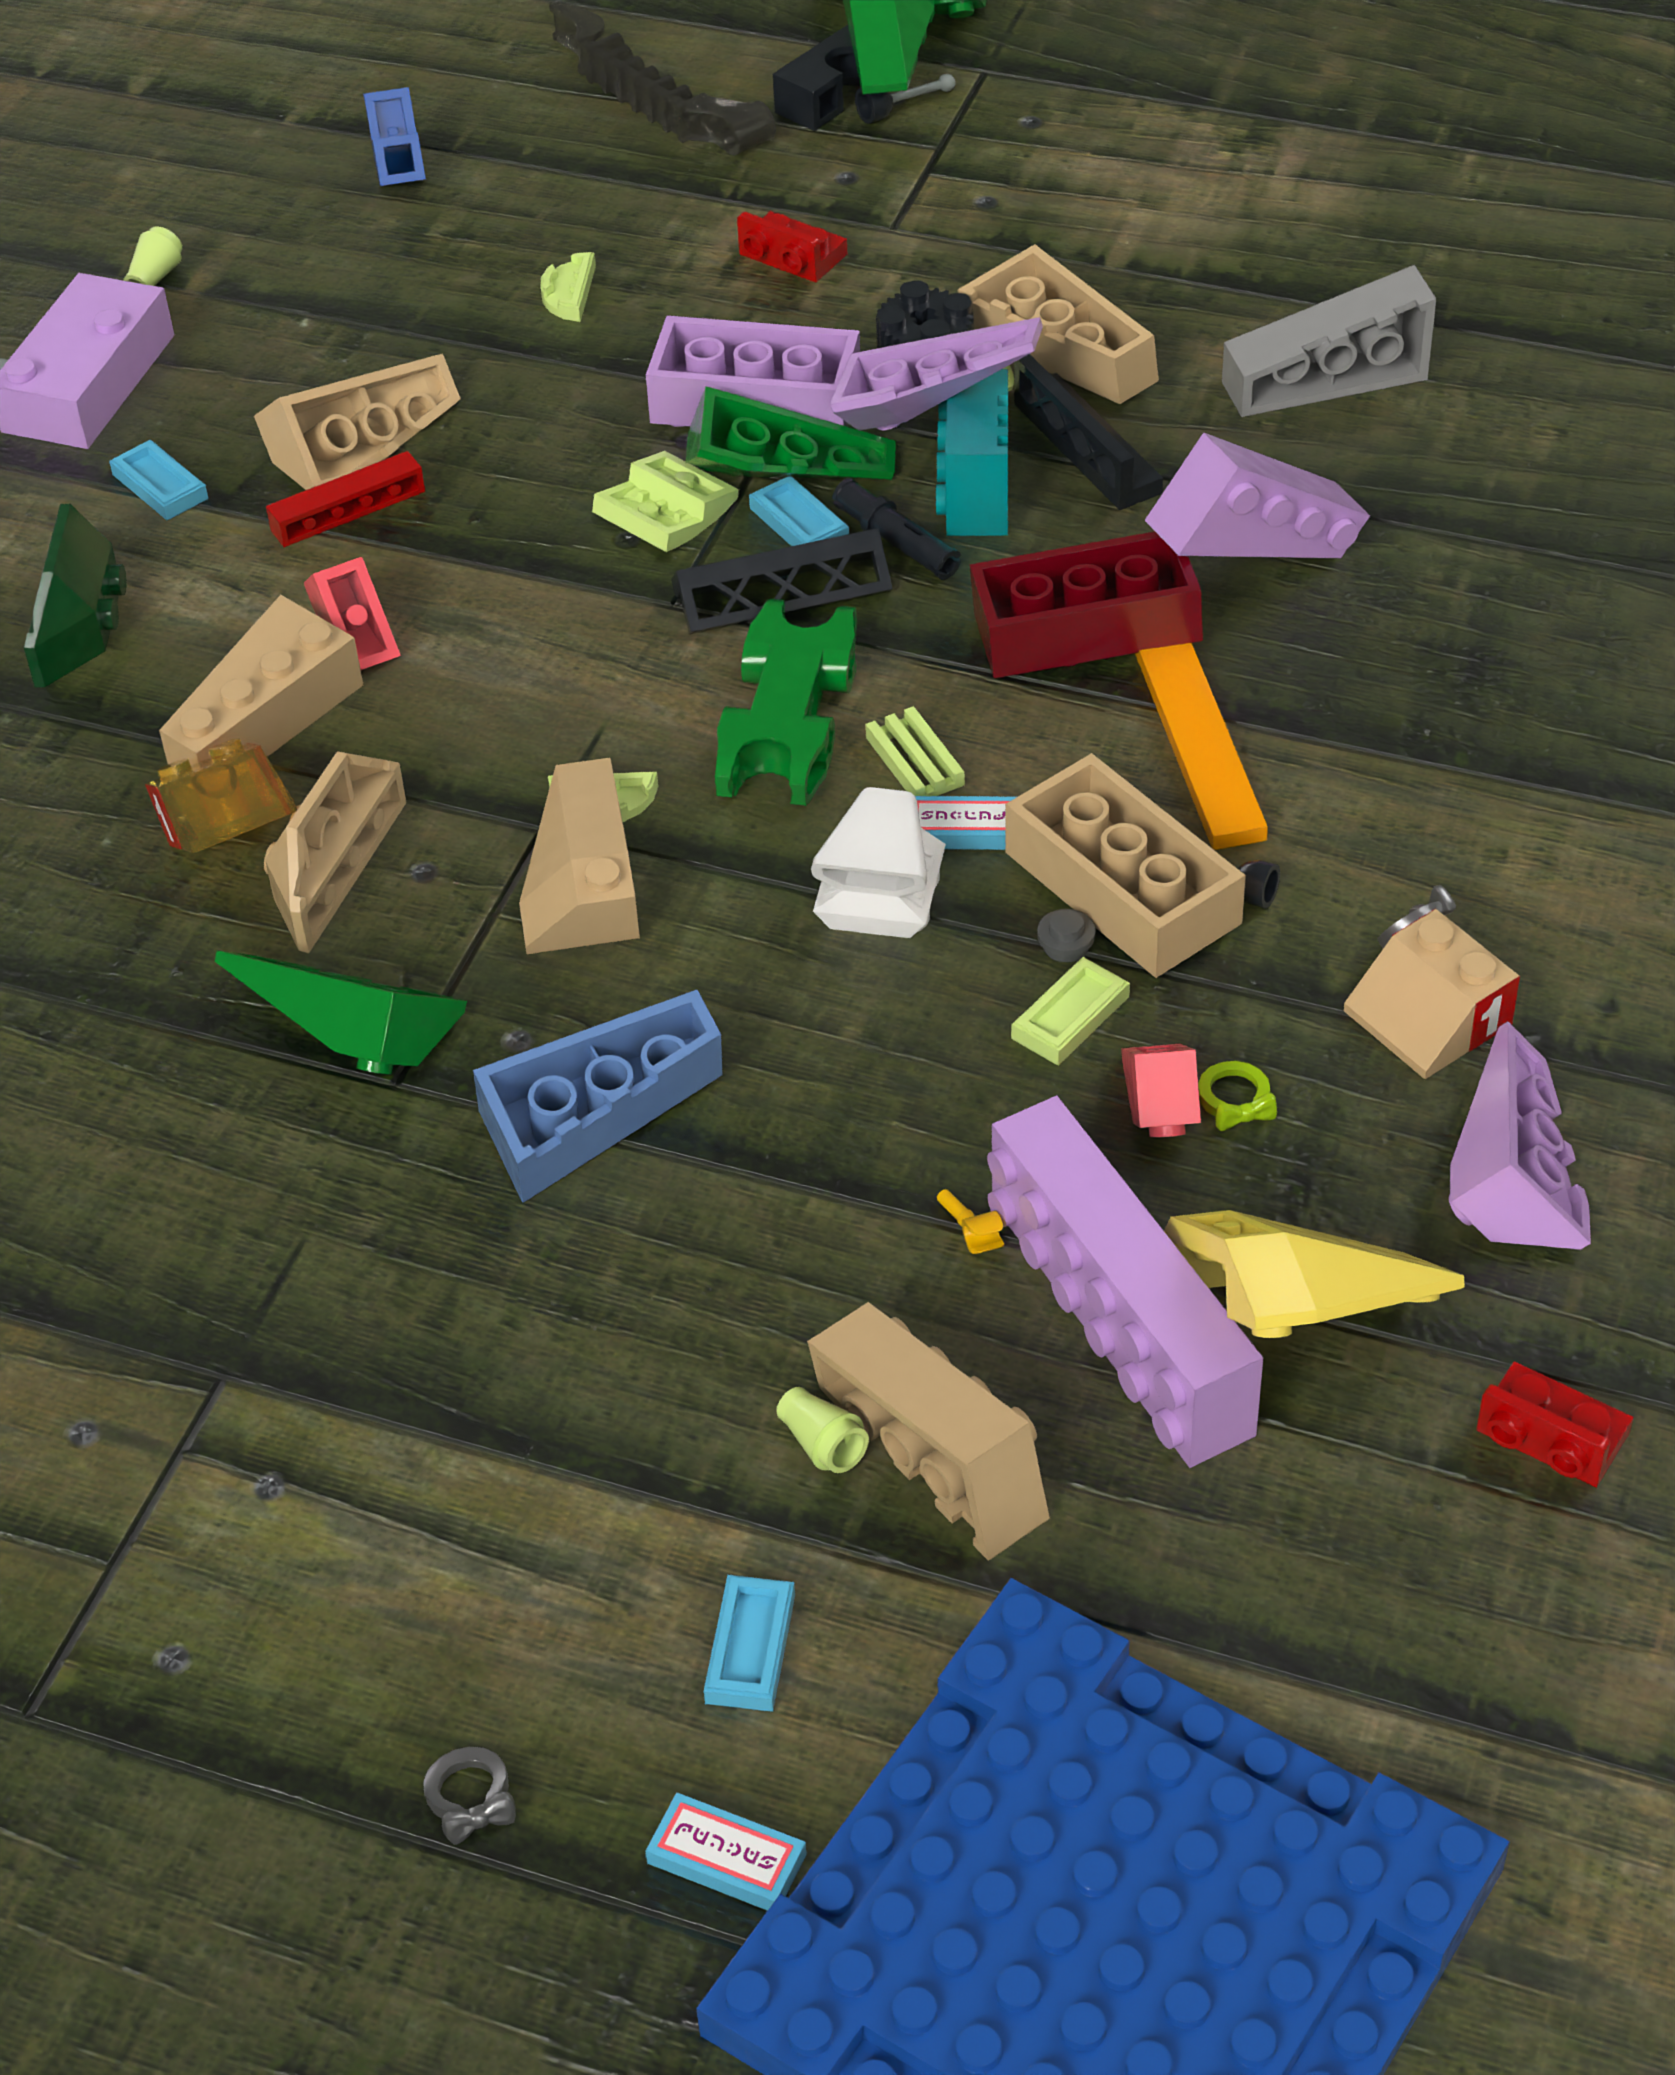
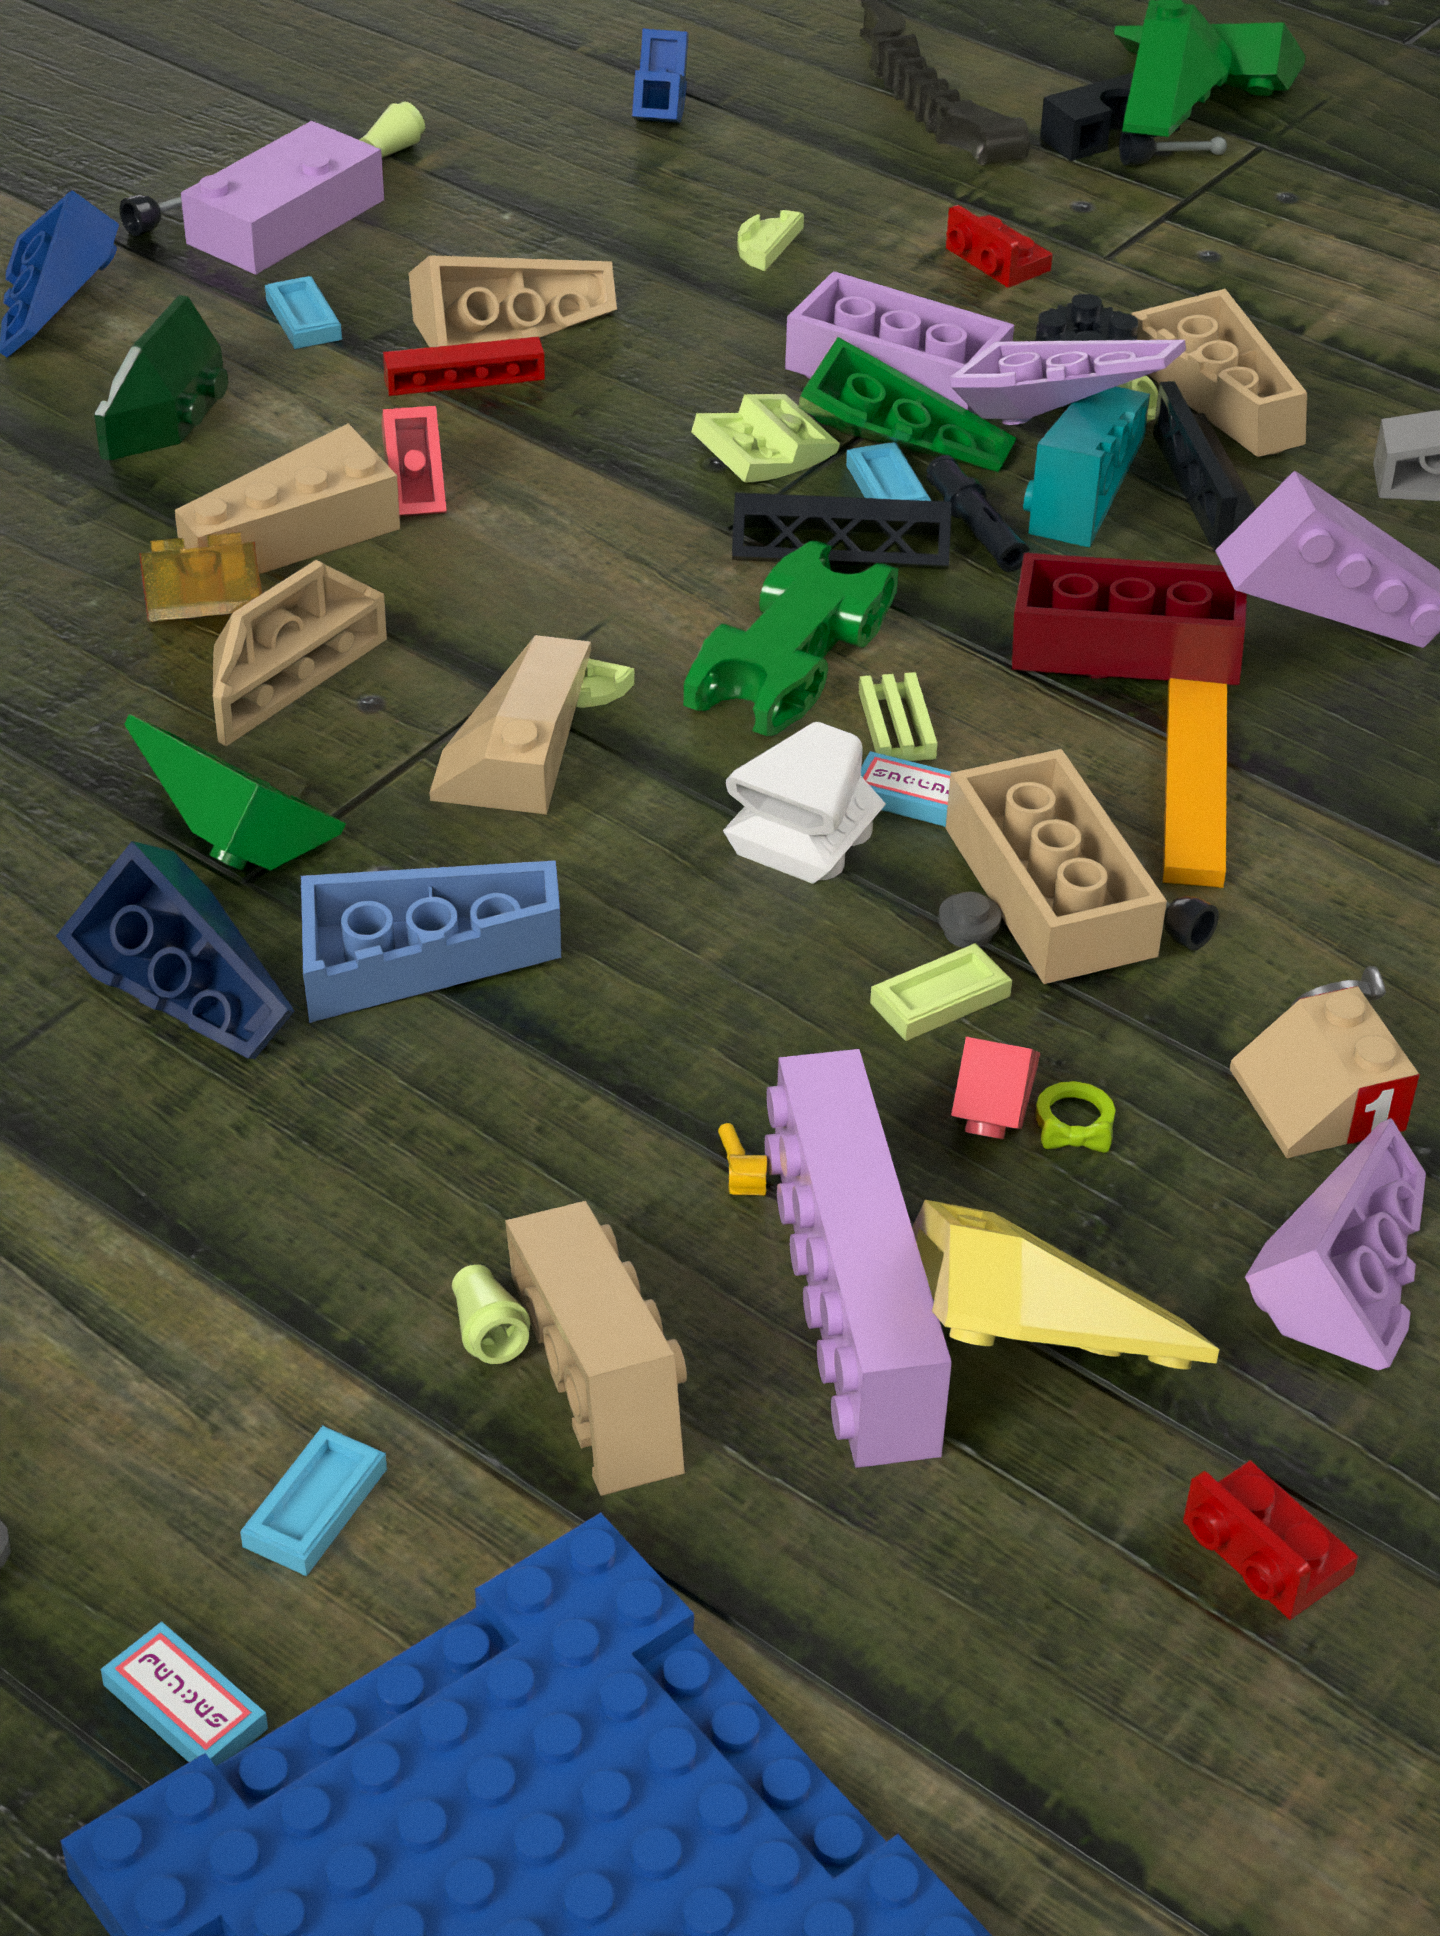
camera: 15 degrees right, 5 degrees down
none -> dark blue wedge [56,841,295,1059]

